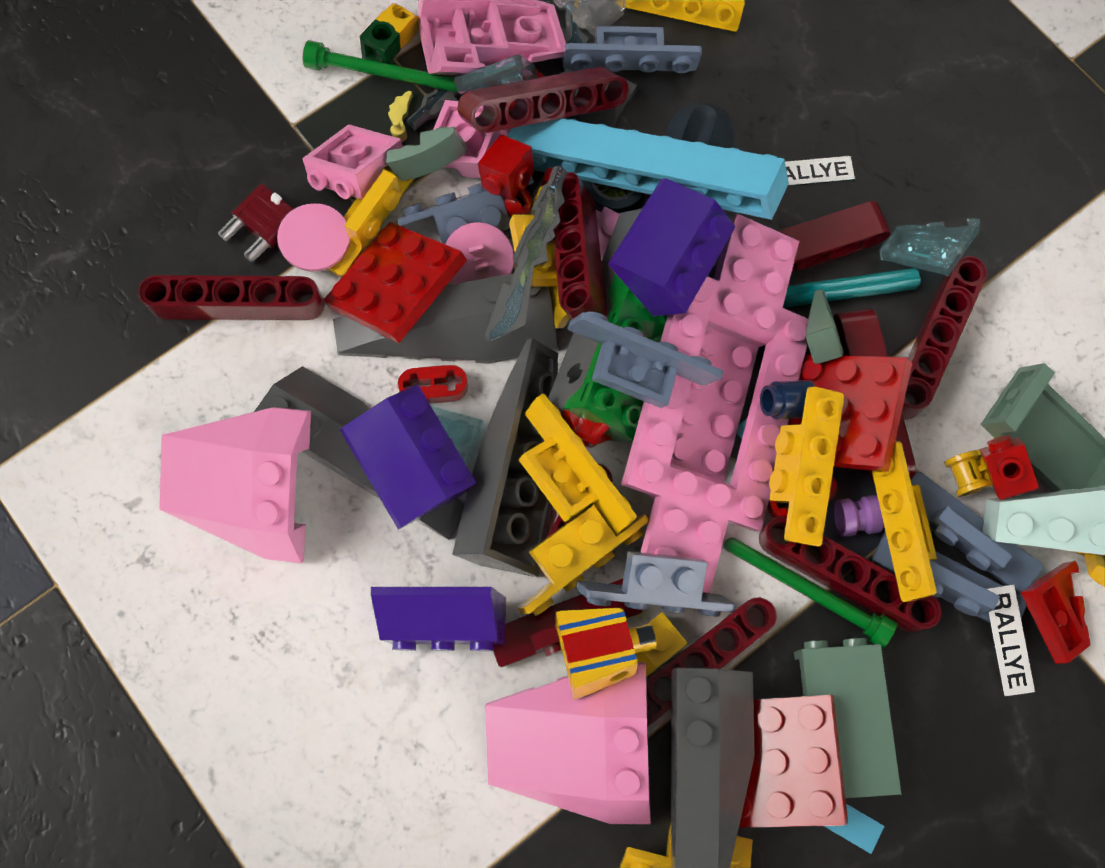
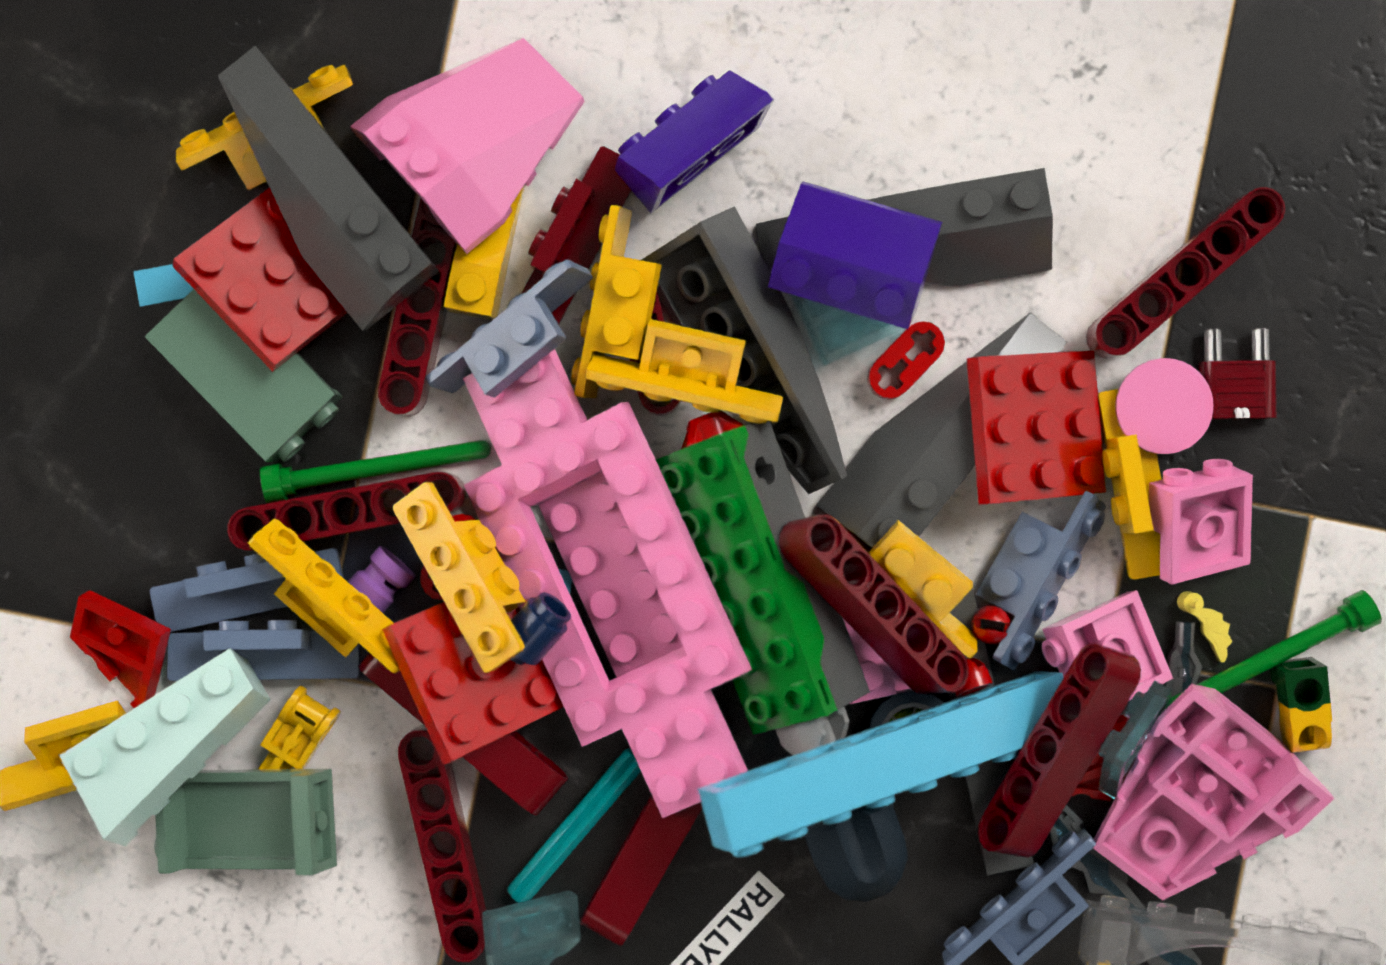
camera: 140 degrees right, 15 degrees up
bright pink wedge [159,407,311,563] -> none
sand green slope [386,126,467,181] -> none
bright pink piece [446,222,514,284] -> none
red brick [478,134,535,200] -> none
dark grey sword [485,166,567,341] -> none
torso [556,608,657,700] -> none
sand blue bracket [568,312,723,408] -> none
dark purple slope [608,178,735,316] -> none
sand green slope [806,289,844,364] -> none
red brick [979,435,1039,500] -> none
white sticker [987,585,1035,696] -> none

